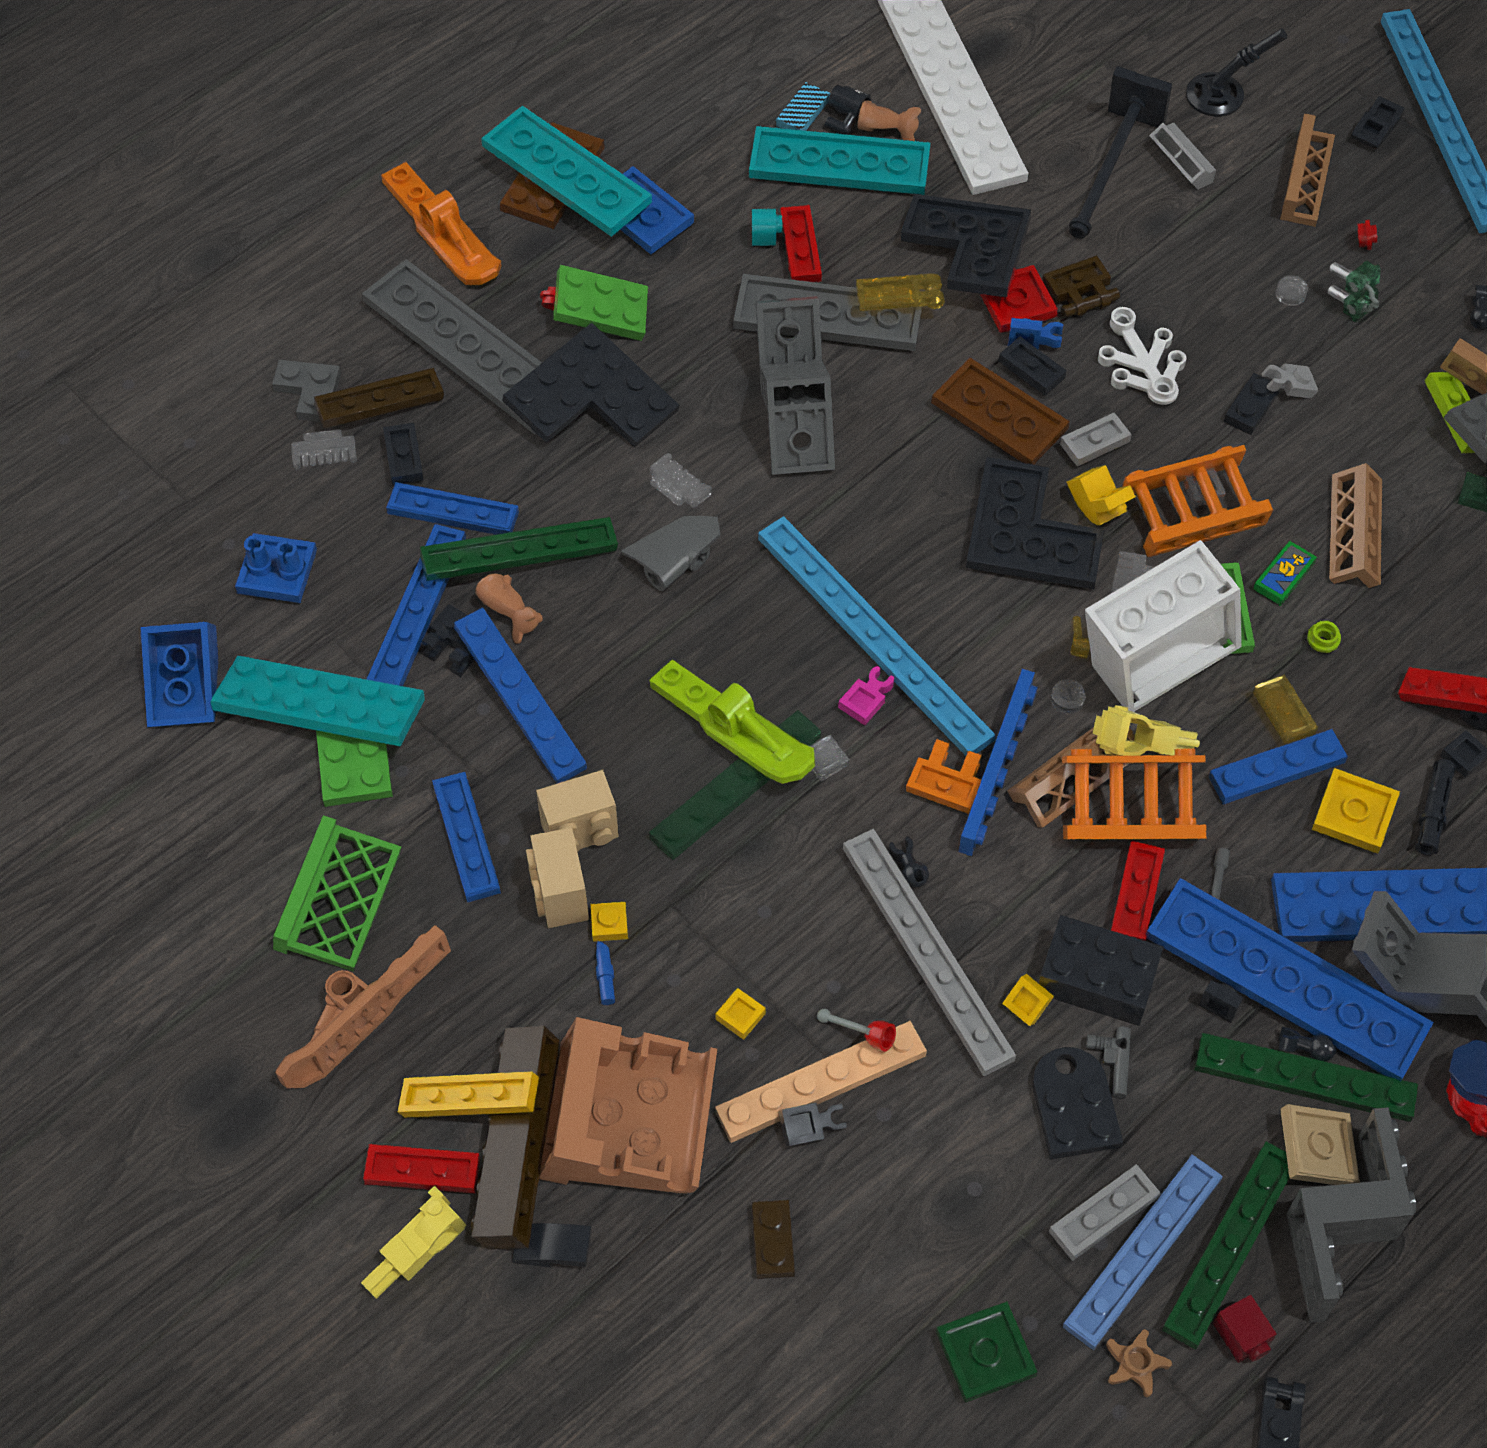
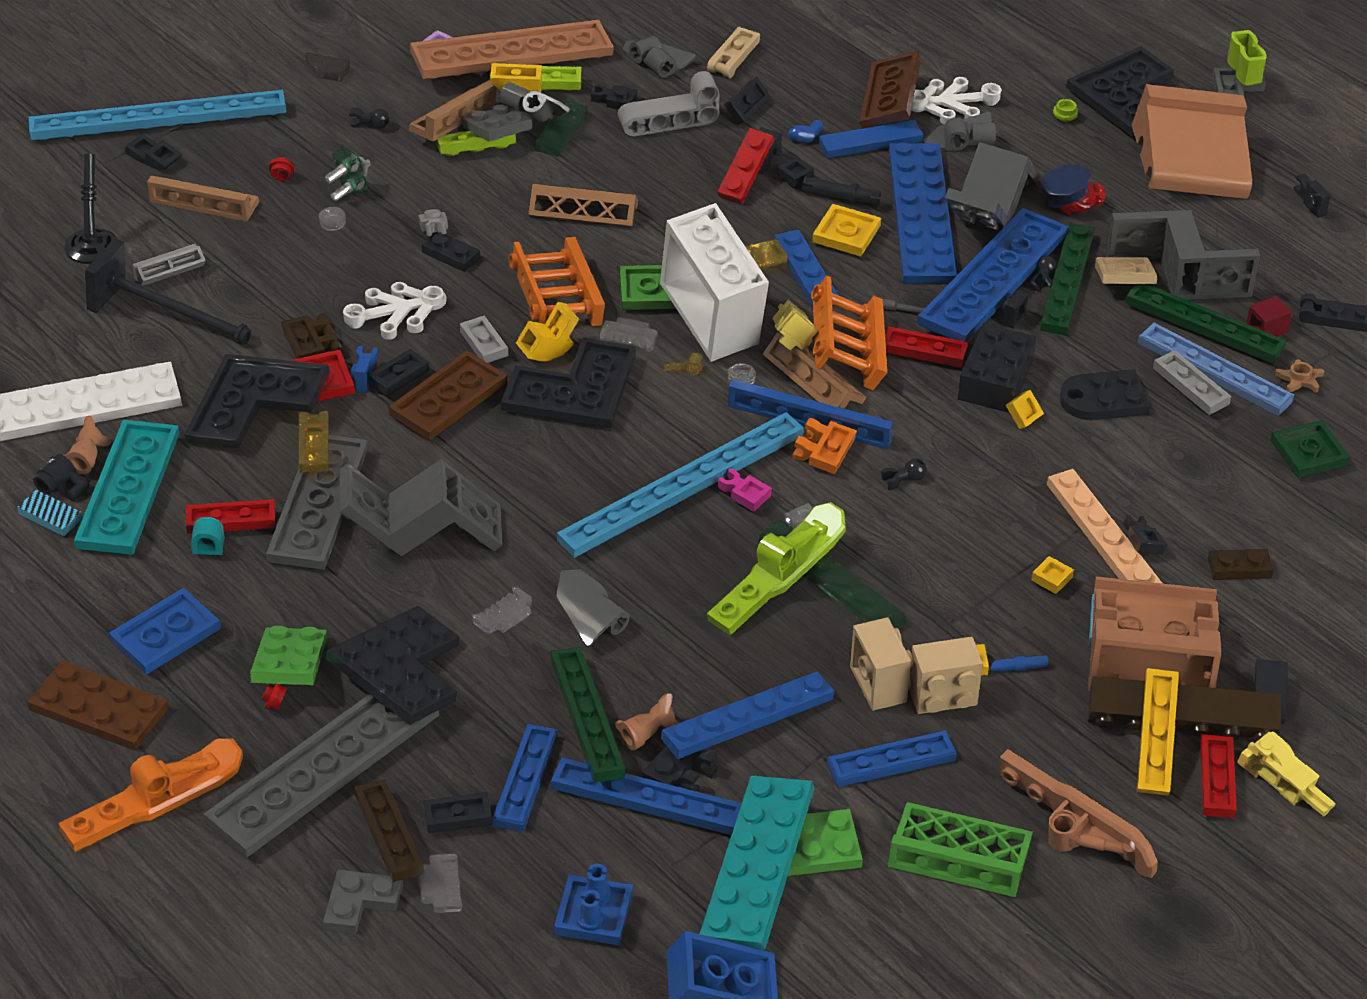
camera: 90 degrees left, 15 degrees down
teal plate [481,106,652,237] -> none
red hinge [817,1009,896,1052] -> none
light grey plate [843,829,1016,1076] -> none
dark grey hose [1086,1026,1131,1099] -> none
tile [1253,541,1317,606] -> none

